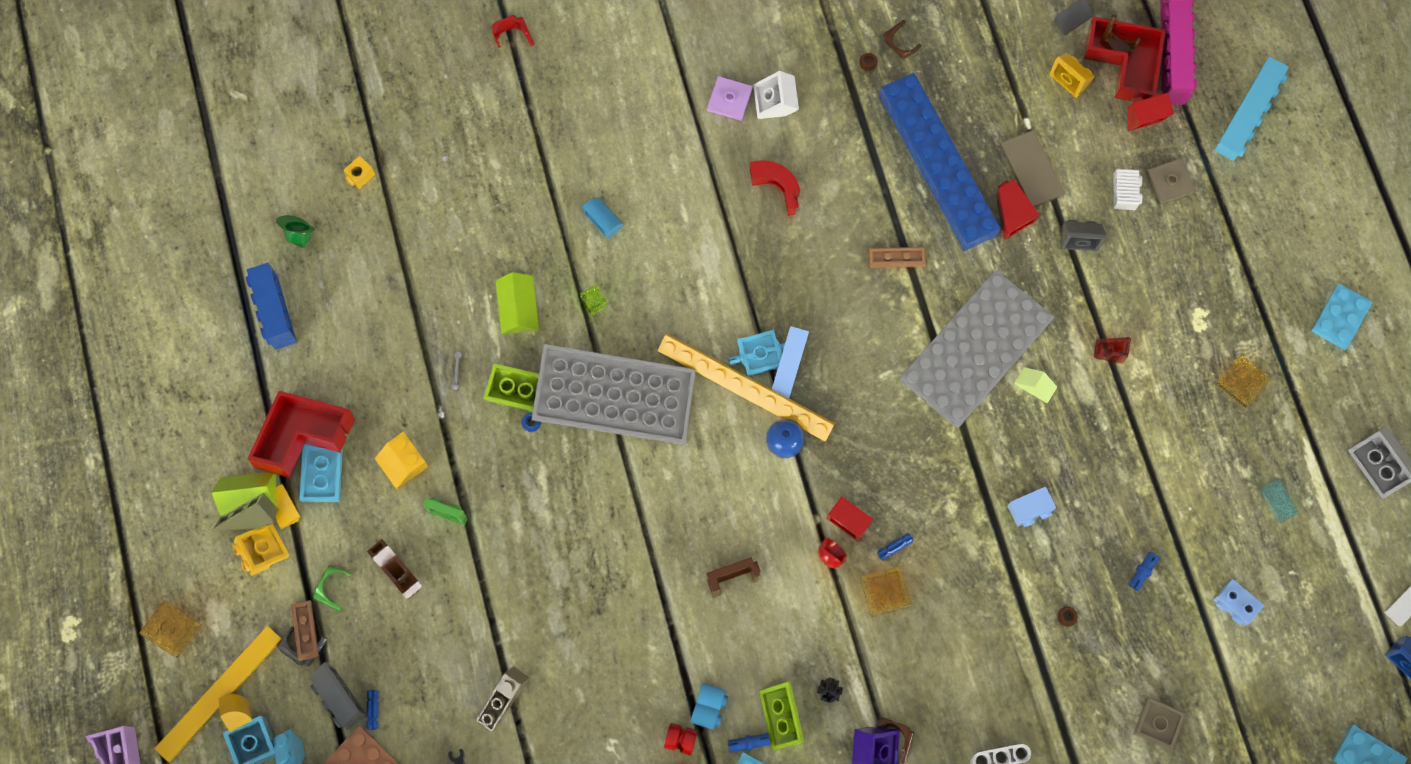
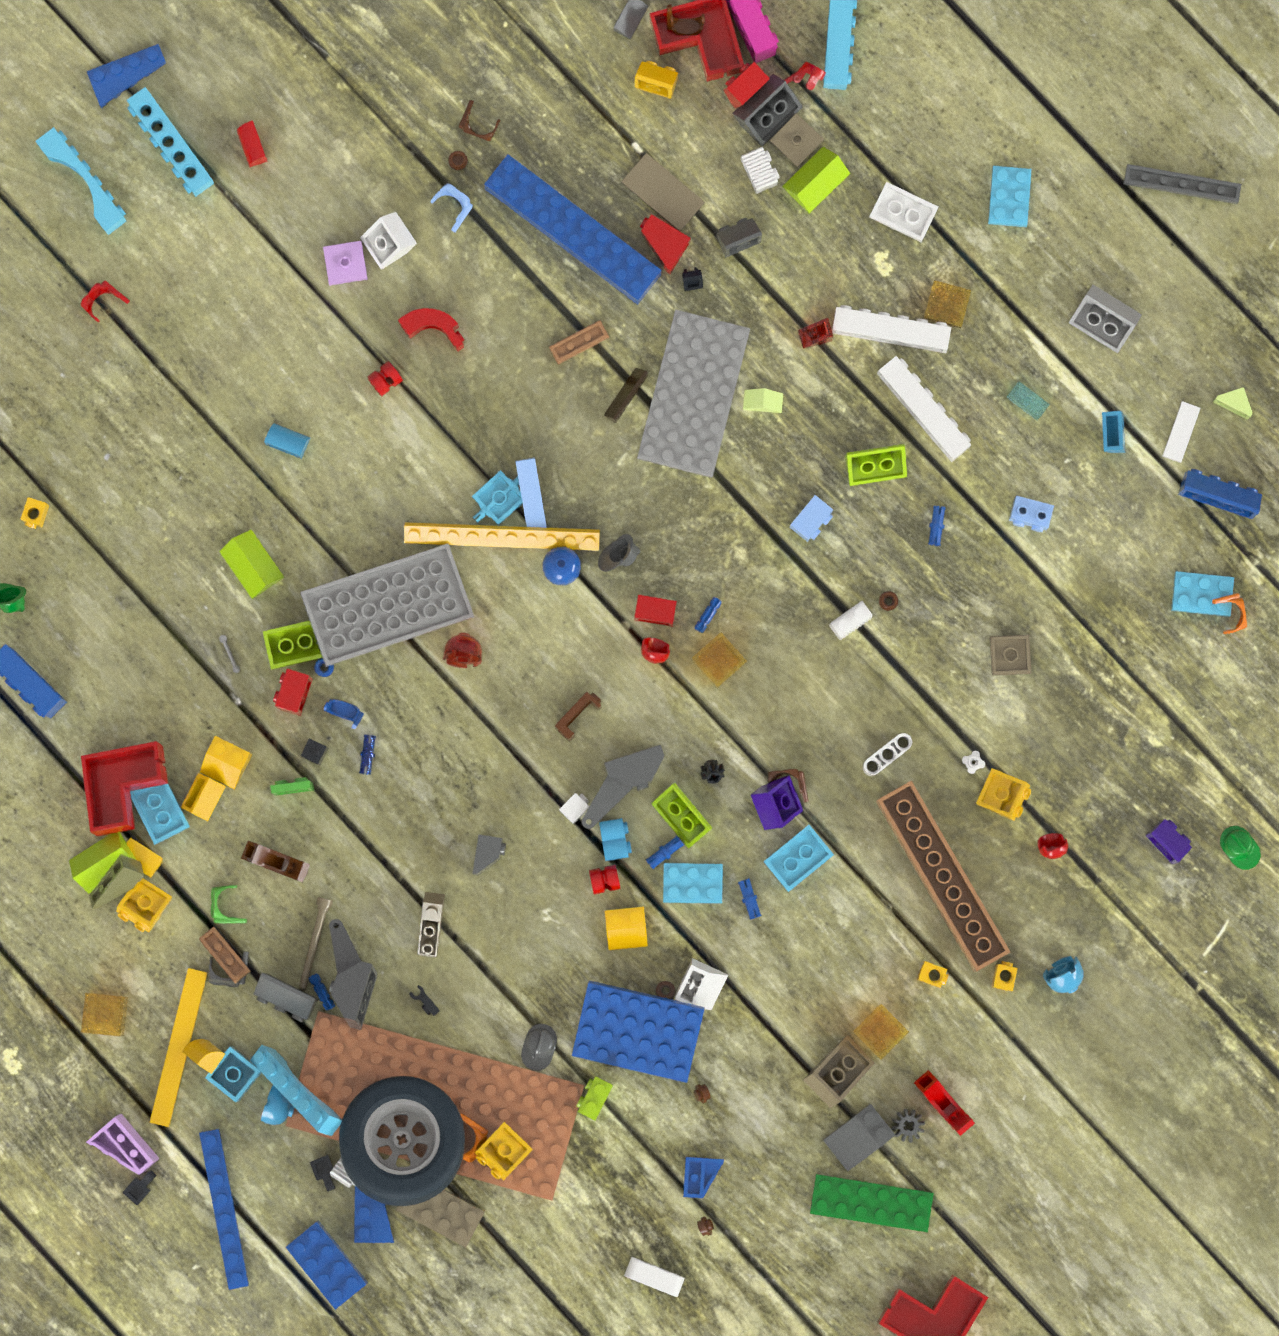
camera: 30 degrees left, 10 degrees up
clear neon green panel [580,285,607,316] -> none
none -> yellow brick [180,773,226,821]
none -> red brick [273,669,313,716]
none -> dark tan piece [299,897,333,991]
none -> black brick [301,738,329,766]
none -> blue helmet [324,699,364,729]
none -> dark grey slope [329,919,378,1030]
none -> clear blue pin [359,735,376,775]
none -> red wheel [367,361,403,397]
none -> light blue helmet [430,183,473,232]
none -> clear red cylinder [443,633,482,668]
none -> dark grey slope [472,834,506,876]
none -> white brick [559,793,590,824]
none -> dark grey slope [582,745,664,829]
none -> dark grey piece [598,534,640,572]
none -> dark brown slope [604,368,648,423]
none -> black tile [682,267,703,291]
none -> dark grey slope [732,74,803,146]
none -> lime slope [782,147,850,214]
none -> red helmet [784,61,826,90]
none -> white brick [829,601,872,640]
none -> white brick [832,305,951,353]
none -> lime slope [845,444,907,486]
none -> white plate [869,182,938,242]
none -> white brick [877,356,971,463]
none -> dark azure brick [1102,411,1126,453]

